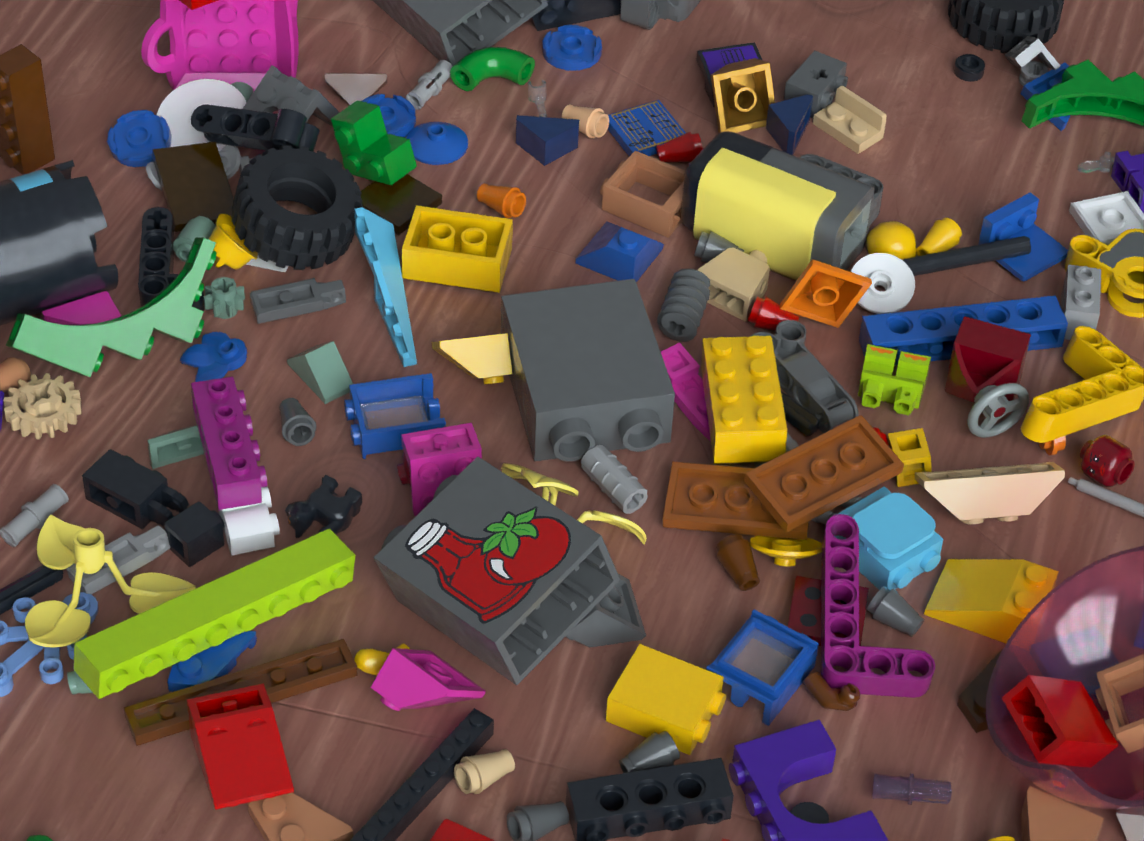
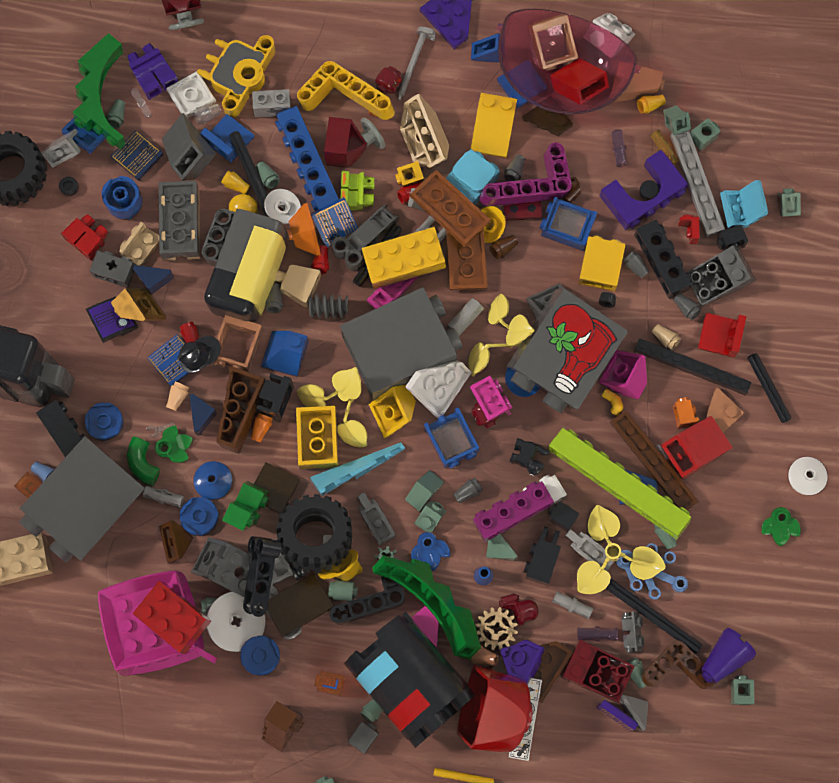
camera: 100 degrees left, 30 degrees up
none -> red hips [61,214,109,261]
none -> blue brick [101,176,143,219]
none -> sand green cone [106,99,126,128]
none -> dark blue tile [111,130,163,181]
none -> green plate [155,425,193,463]
none -> dark grey piece [159,181,200,261]
none -> dark grey slope [162,113,216,181]
none -> black piece [178,336,221,373]
none -> clear cone [193,104,222,125]
none -> reddish brown wedge [216,366,266,454]
none -> sand green cone [255,162,280,189]
none -> black panel [256,373,294,422]
none -> light yellow plant [297,367,368,448]
none -> blue tile [311,197,358,247]
none -> white plate [406,360,472,418]
none -> sand green bracket [414,501,447,533]
none -> blue cone [474,566,493,586]
none -> dark red piece [499,594,539,626]
none -> black axle [598,292,617,308]
none -> orange brick [673,397,699,428]

